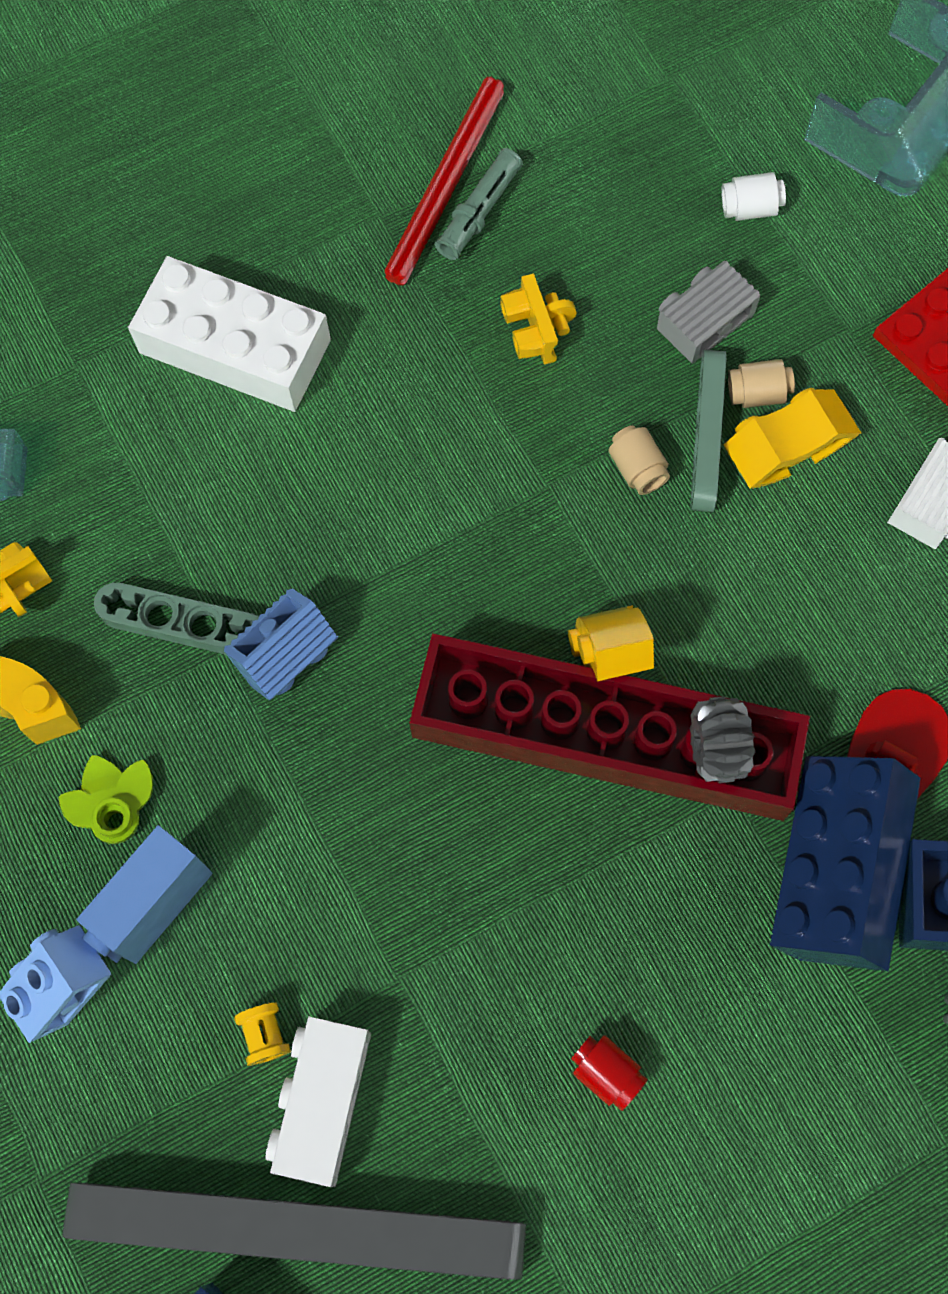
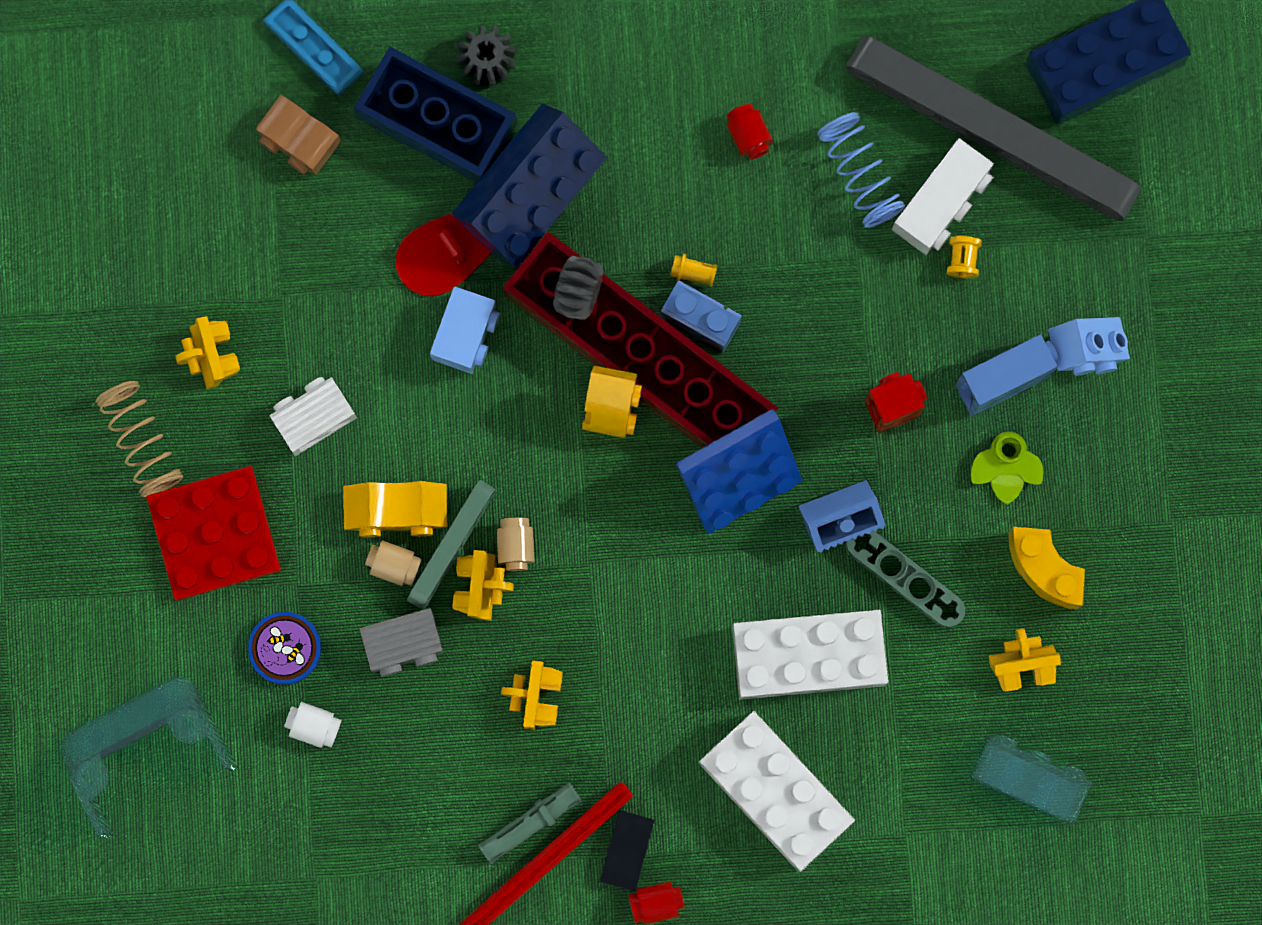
camera: 160 degrees left, 10 degrees up
none -> tile [248,612,321,685]
none -> light blue brick [430,286,500,374]
none -> yellow hips [452,550,514,621]
none -> black tile [600,810,654,892]
none -> red brick [628,881,685,925]
none -> medium blue brick [660,280,742,353]
none -> yellow pin [670,254,717,287]
none -> blue plate [676,409,802,534]
none -> white brick [732,610,888,700]
none -> light blue piece [817,112,905,228]
none -> red brick [864,372,927,435]

